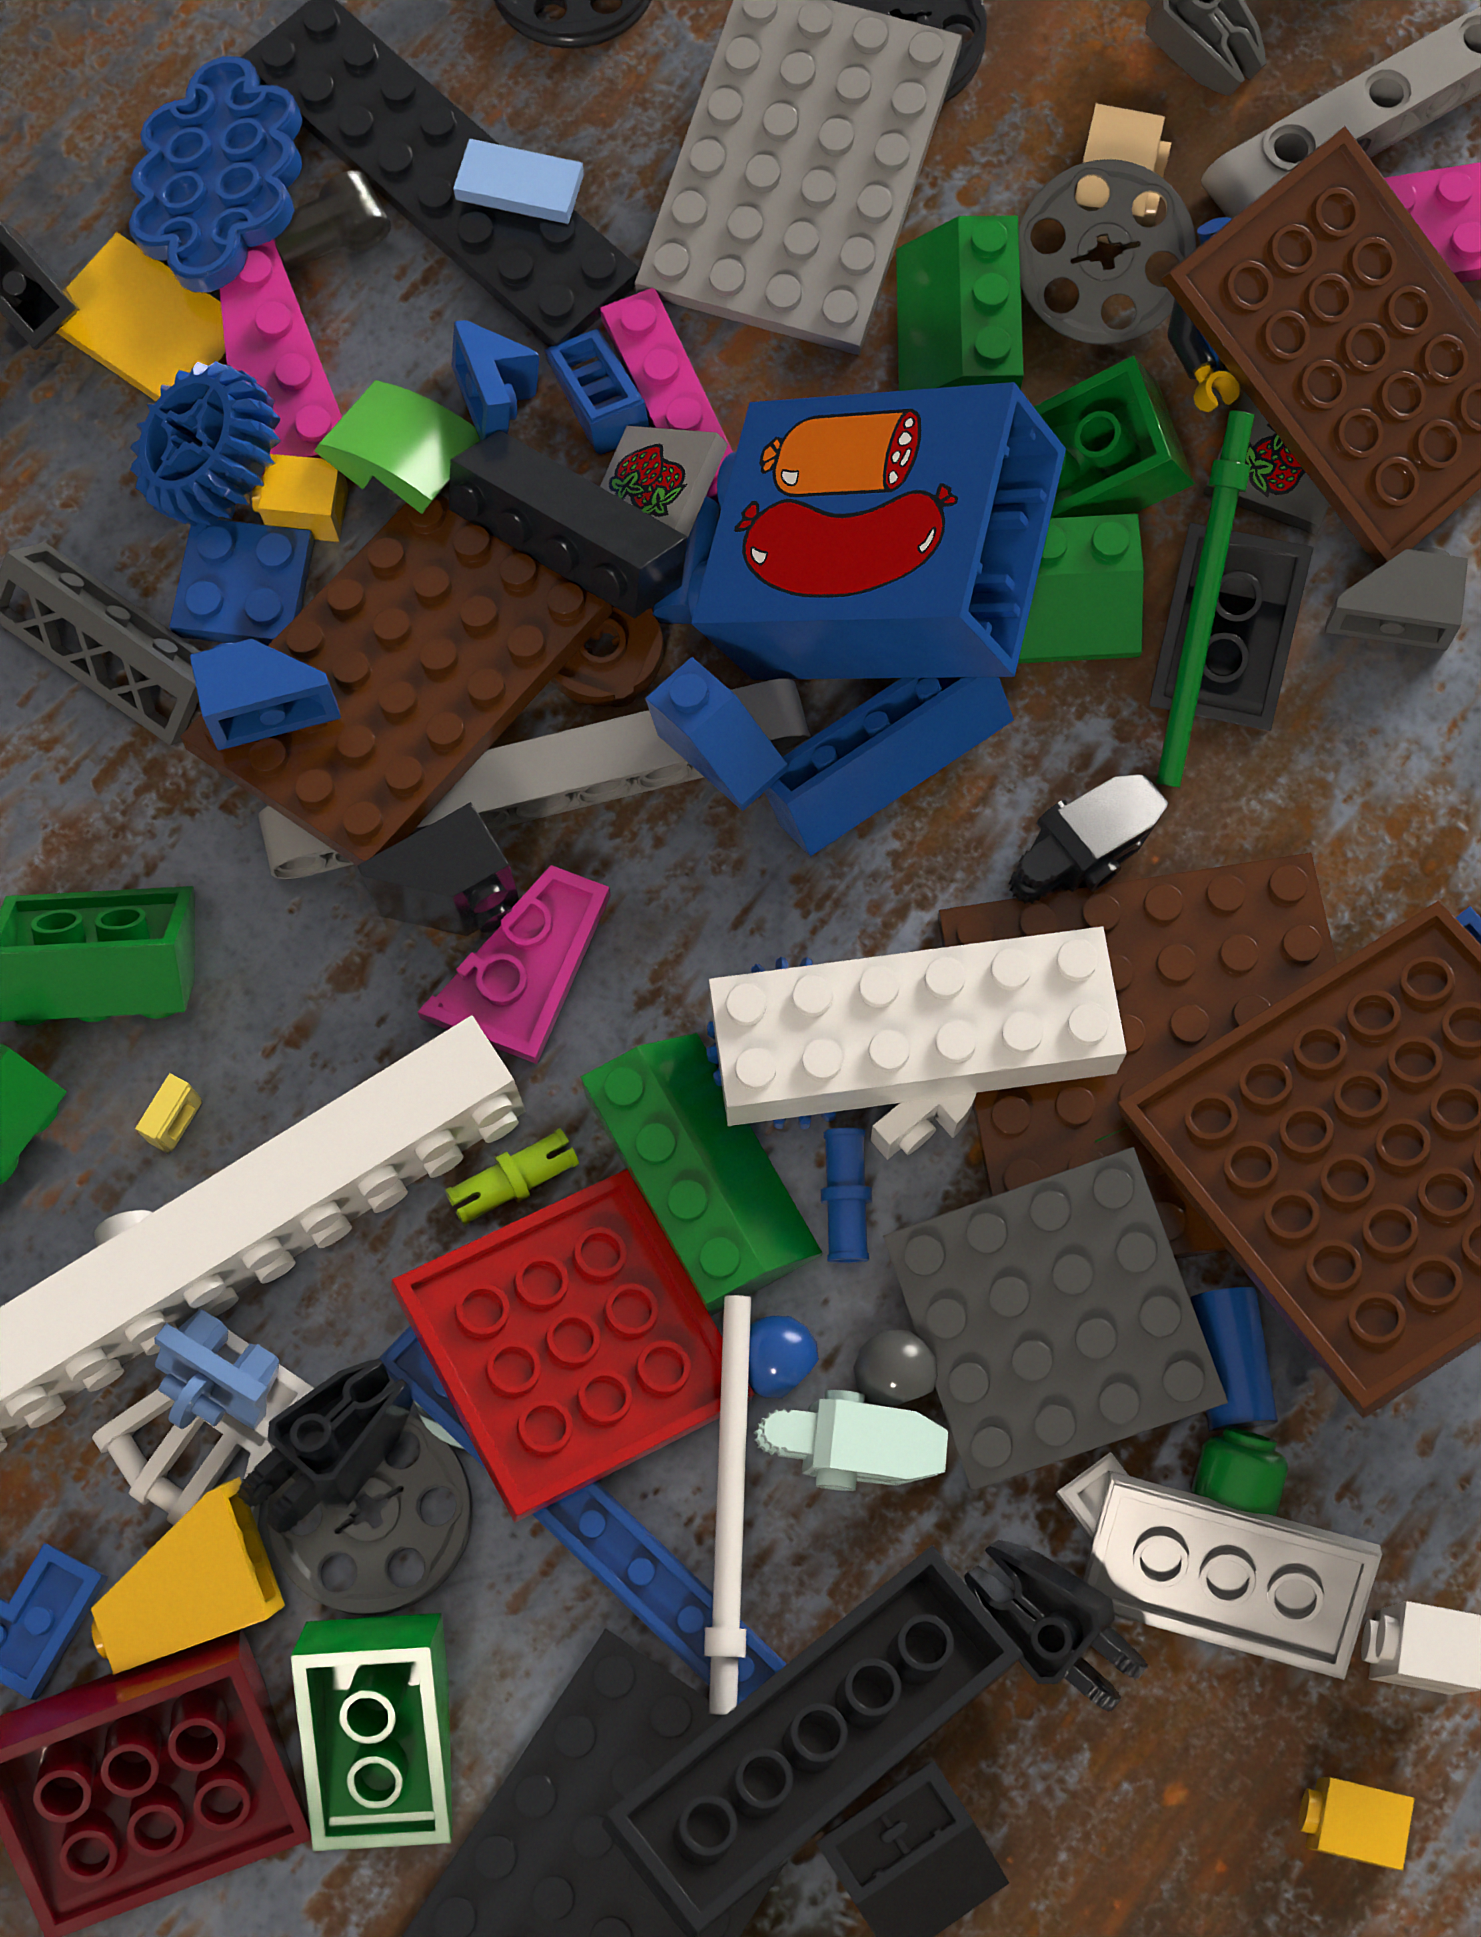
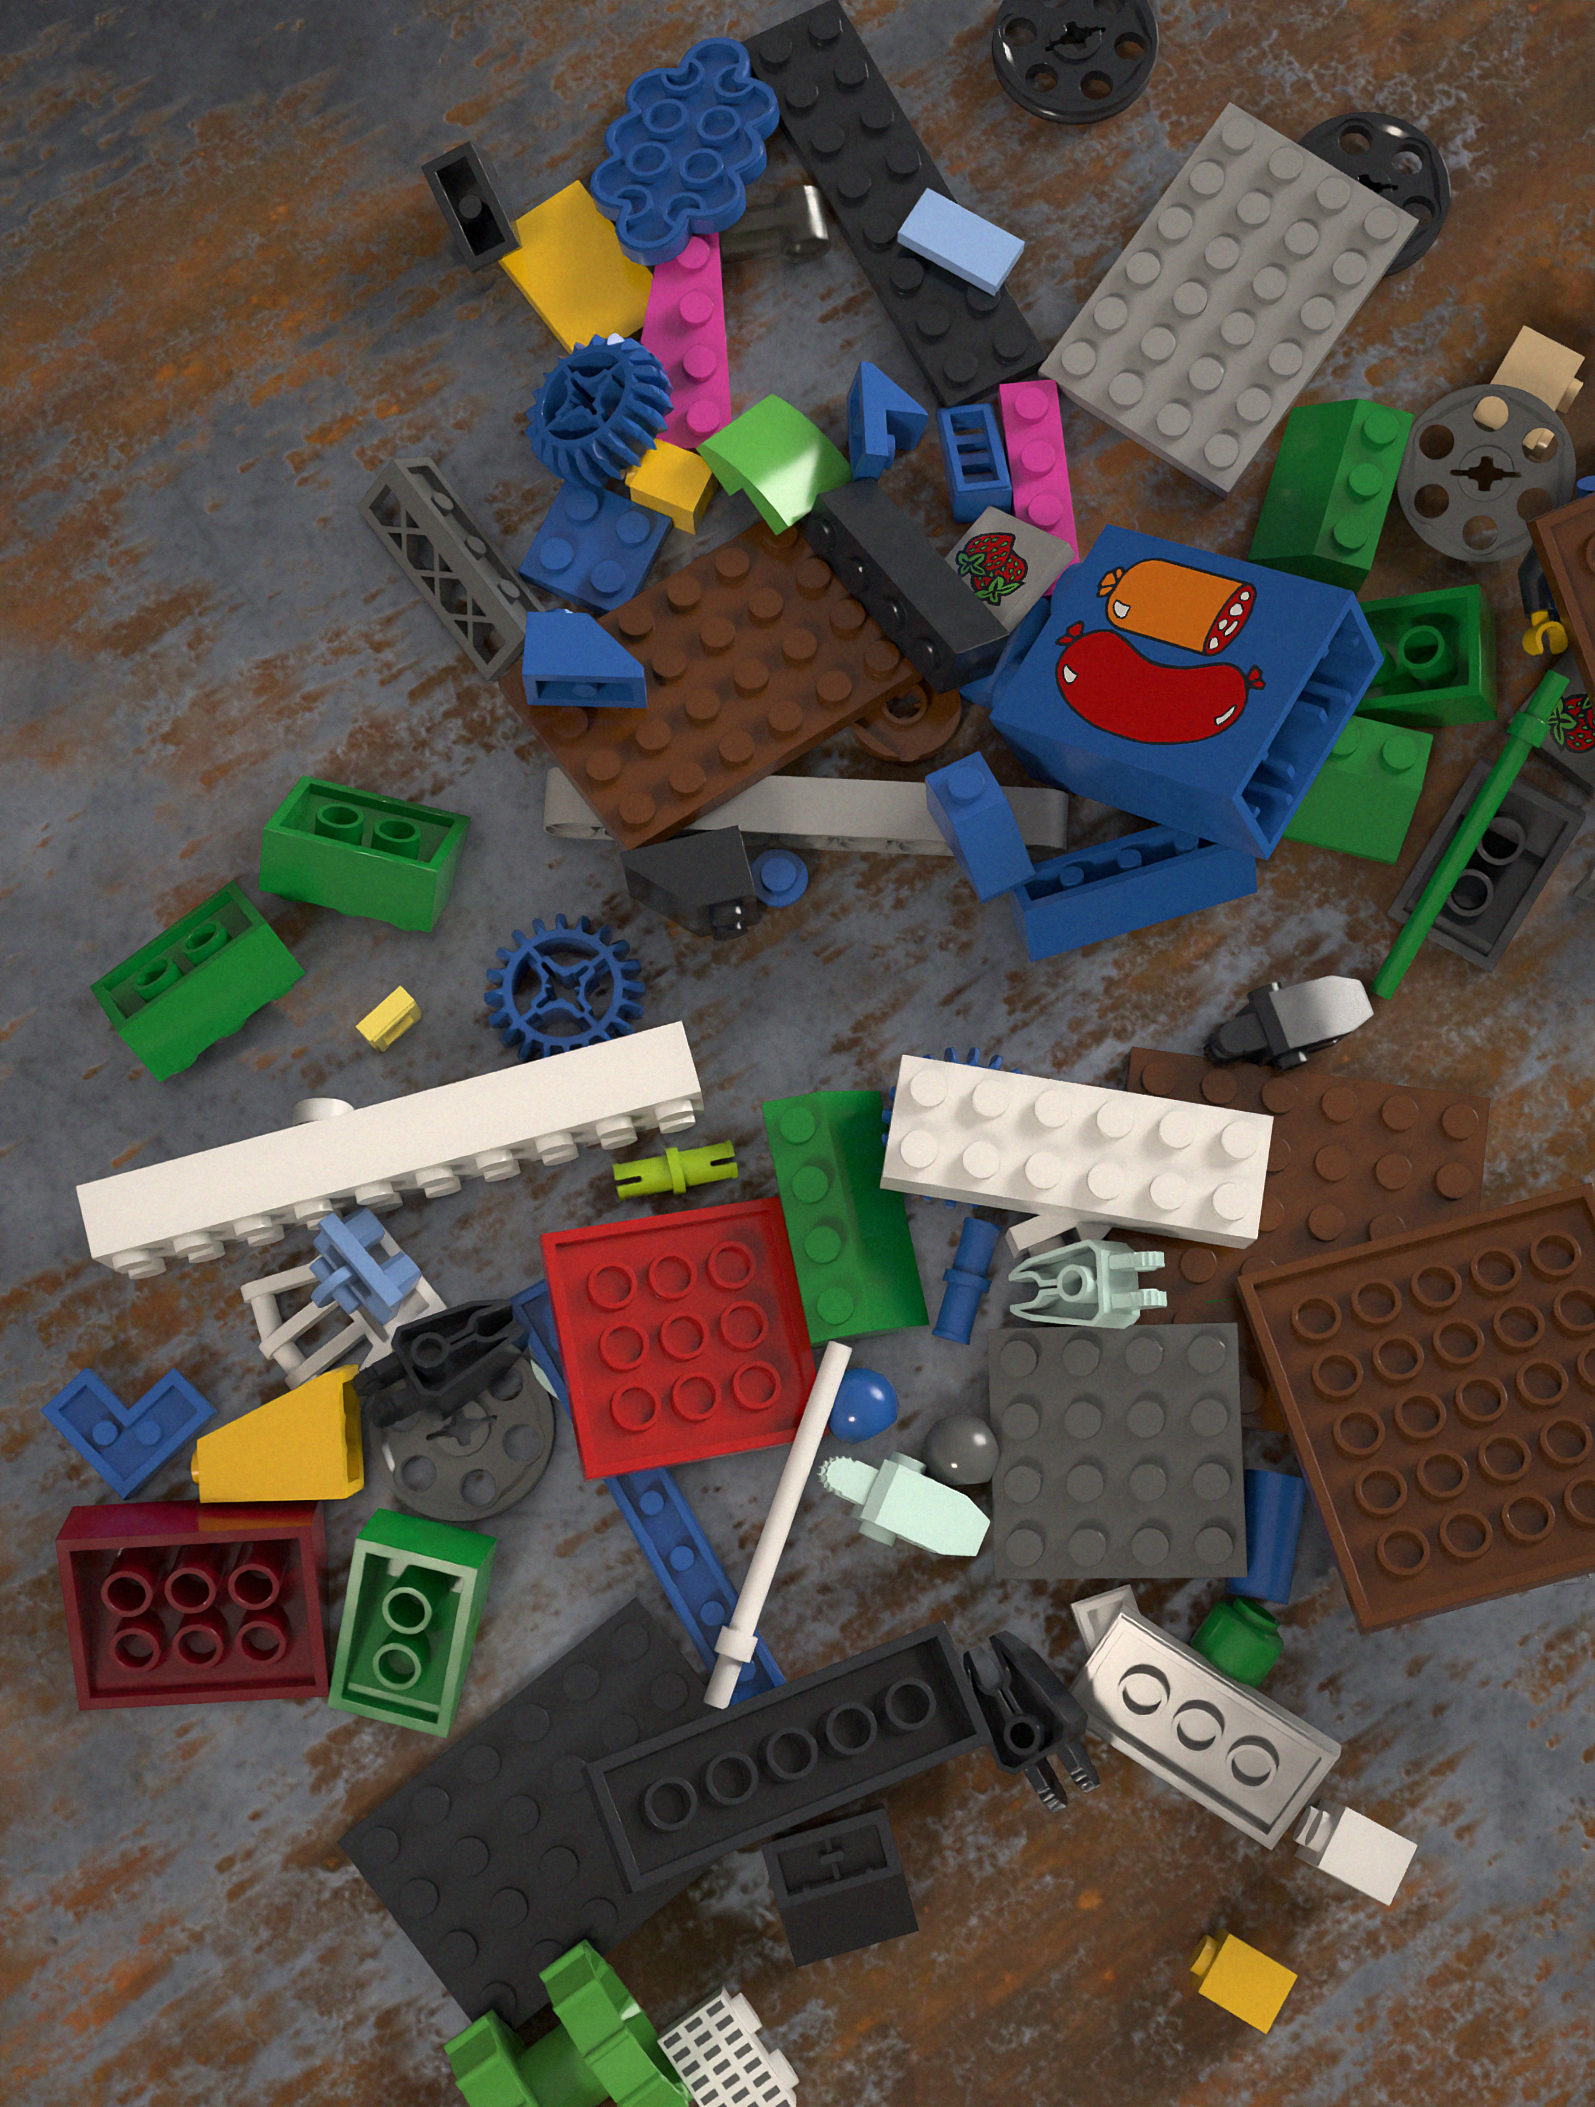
camera: 15 degrees right, 5 degrees up
dark pink wing [417,865,611,1064] -> none
none -> blue gear [484,913,646,1064]
none -> blue plate [750,849,808,908]
none -> light aqua hinge [1008,1239,1167,1329]

